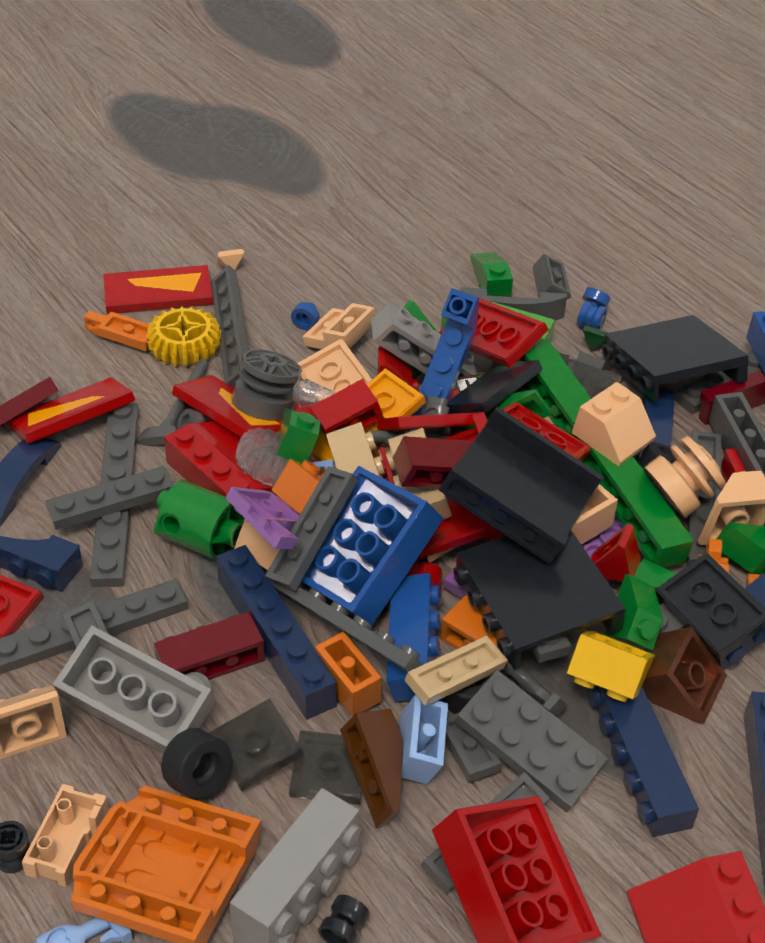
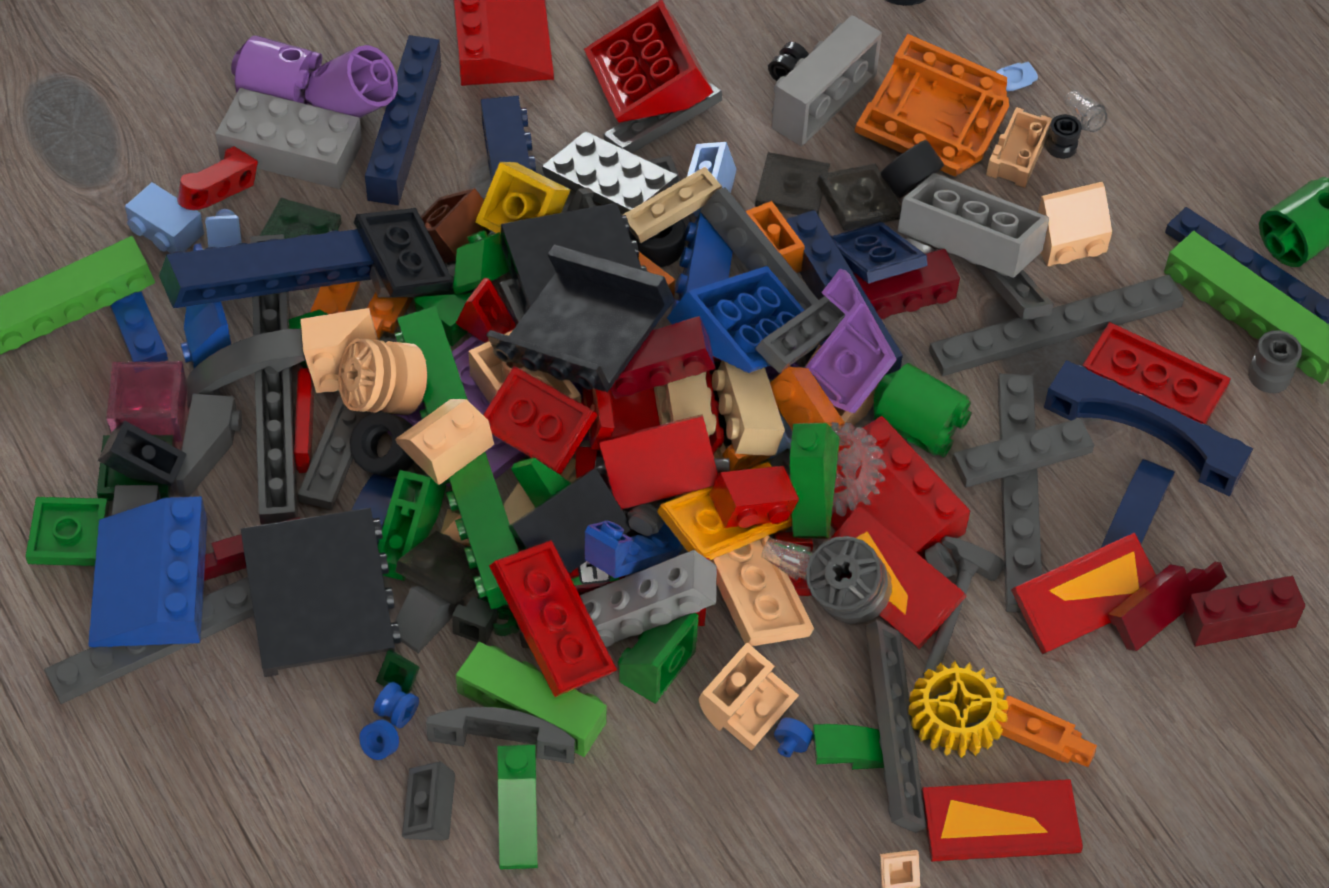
camera: 175 degrees left, 10 degrees up
reddish brown slope [340,709,403,828] -> none
none -> green slope [812,724,884,770]
none -> dark blue tile [831,222,928,284]

